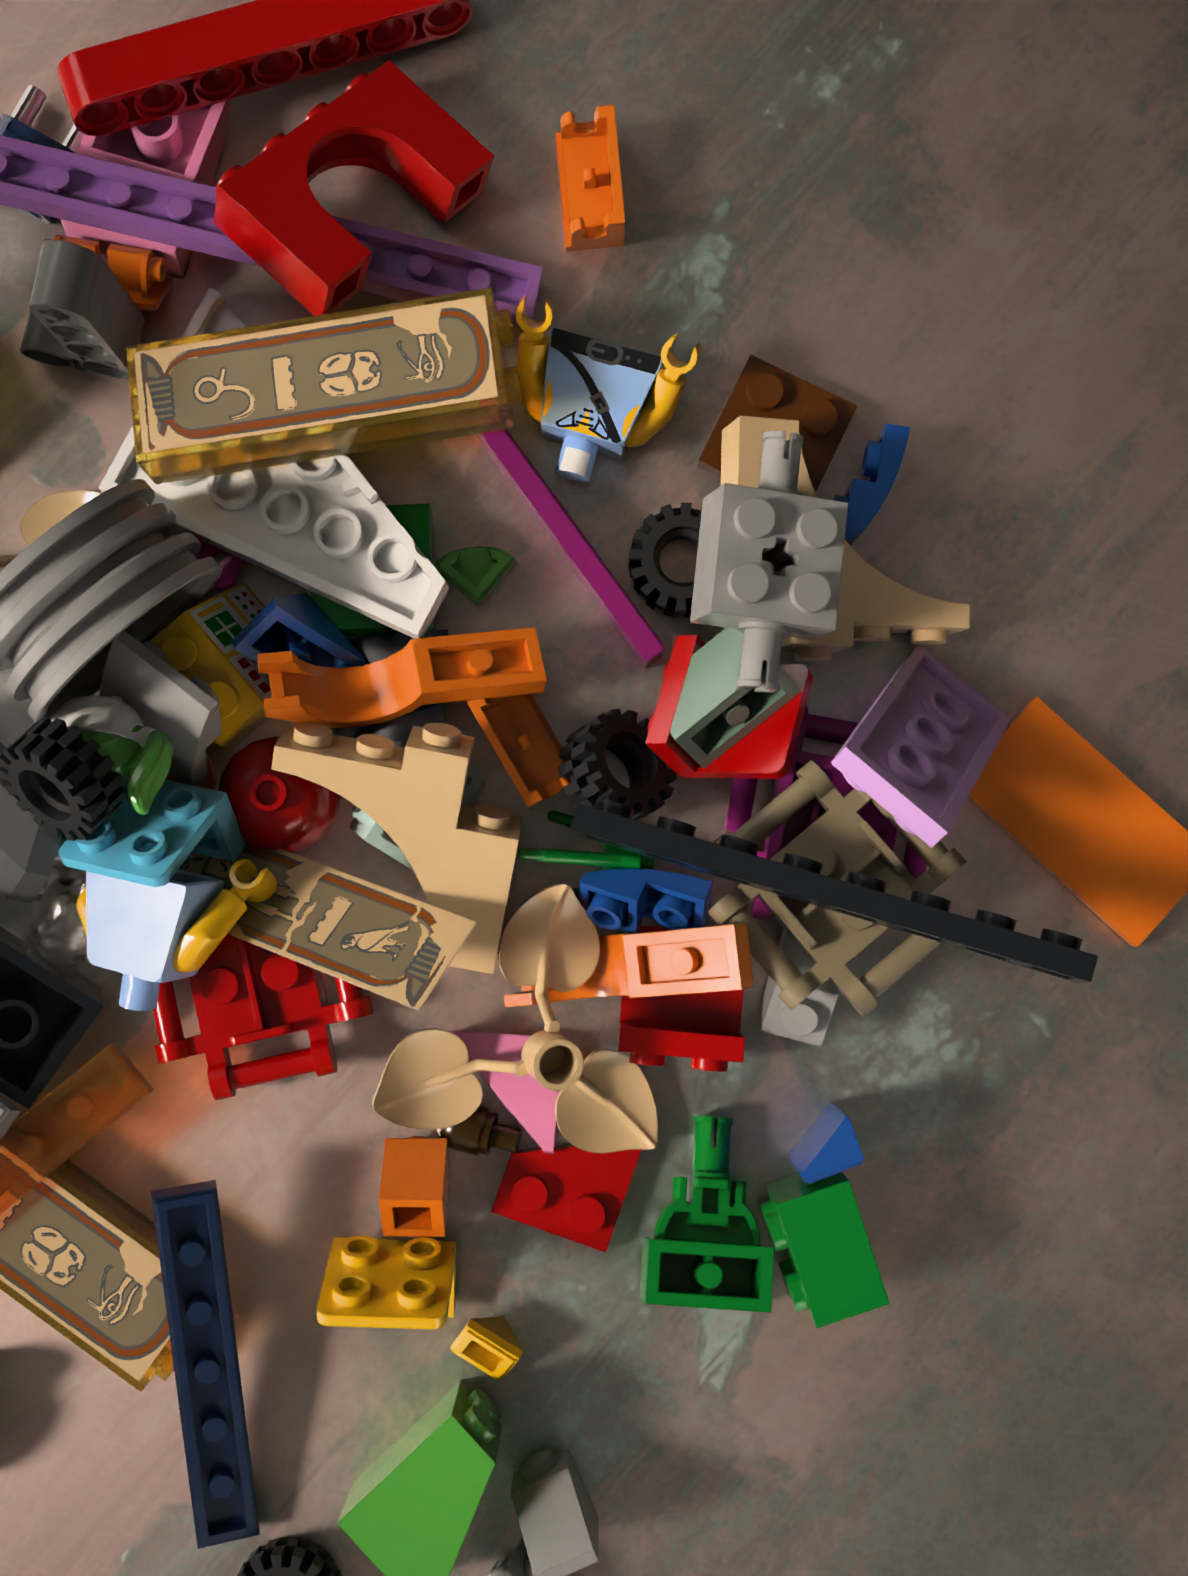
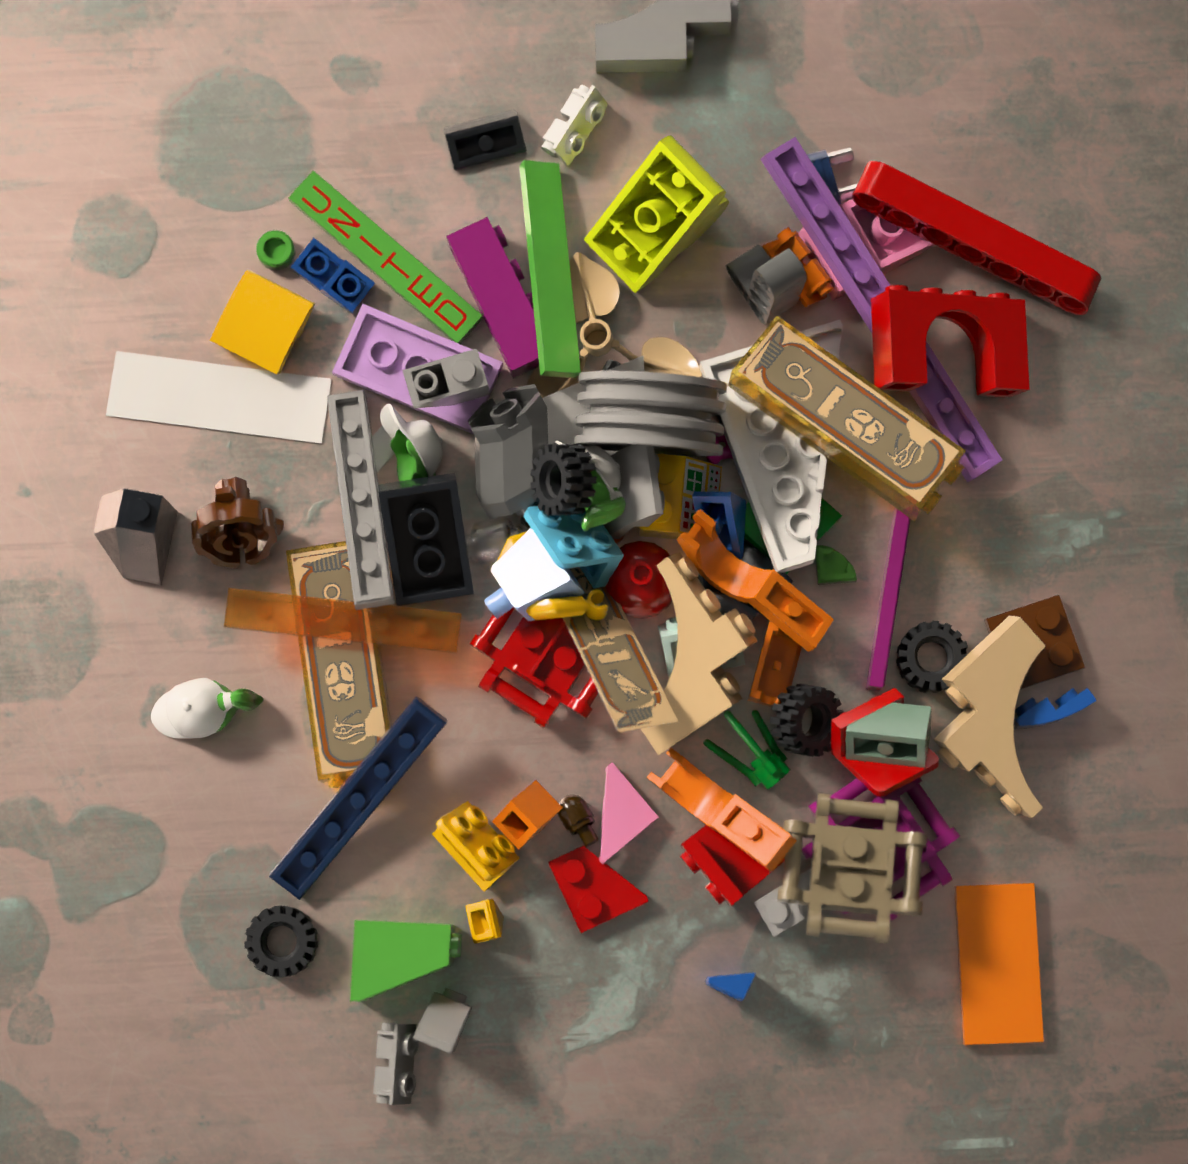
camera: 50 degrees right, 5 degrees down
tan plant [372,883,658,1153] -> none
torso [516,295,703,483] -> none
orange hinge [555,105,625,251] -> none
black plate [570,798,1098,983] -> none
blue slope [580,868,713,933] -> none
green brick [639,1116,774,1313] -> none
light grey brick [690,431,848,693] -> none
green brick [759,1172,890,1328] -> none
lavender plate [831,645,1012,848] -> none

